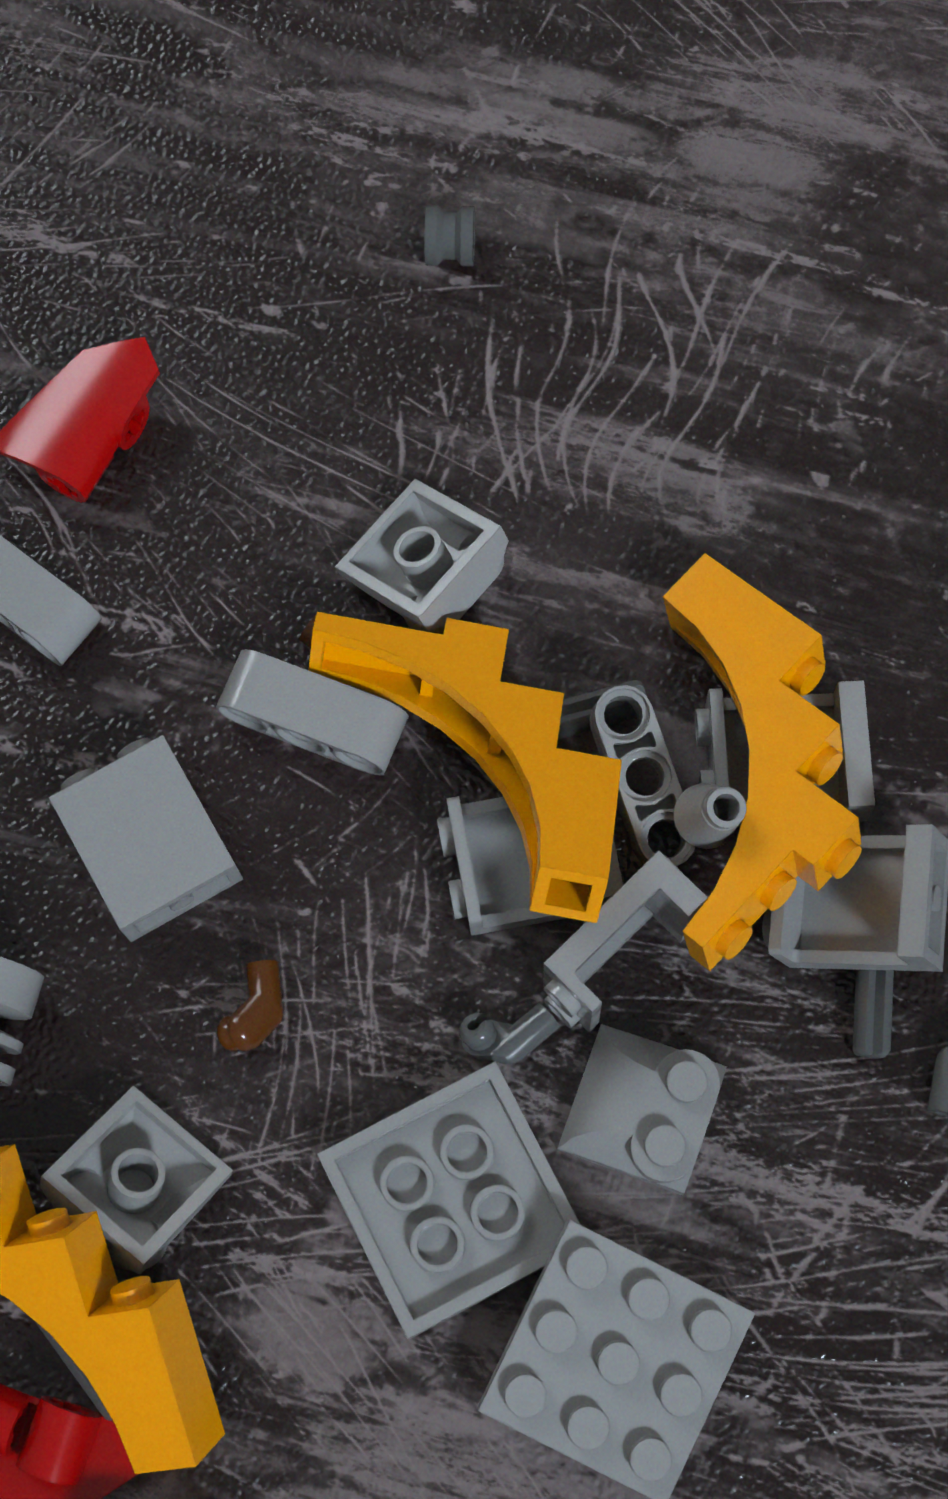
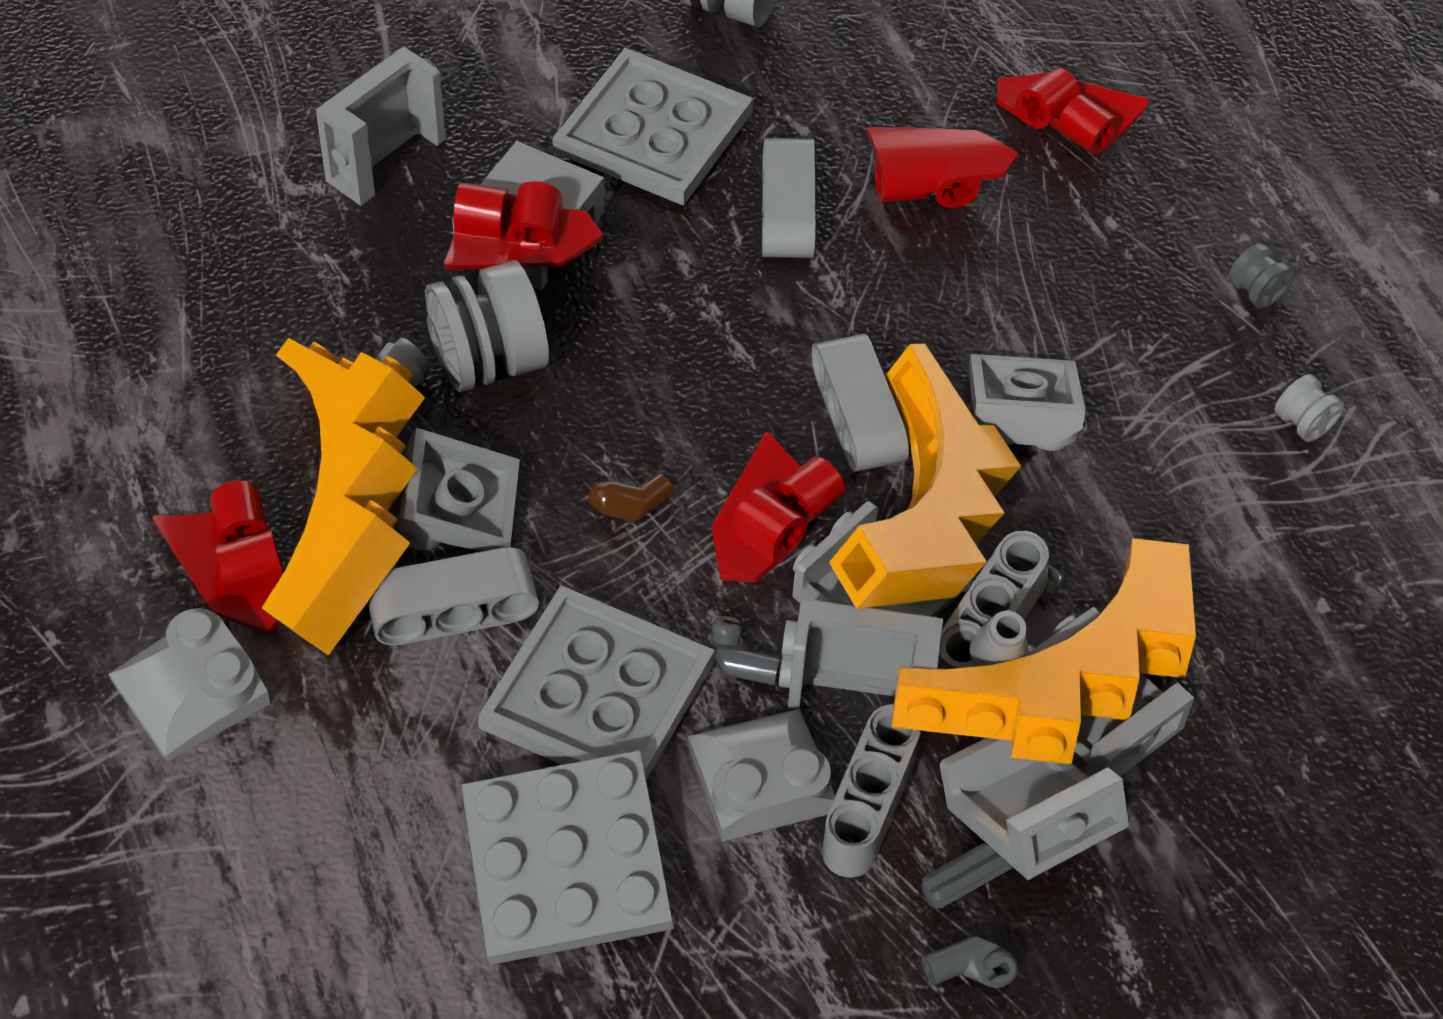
camera: 45 degrees right, 20 degrees down
light grey panel [49,735,243,942] -> none
none -> light grey beam [368,547,539,646]
none -> red panel [711,432,845,583]
none -> light grey beam [822,704,921,878]
none -> red panel [997,68,1149,155]
none -> light grey wheel [1275,374,1344,442]

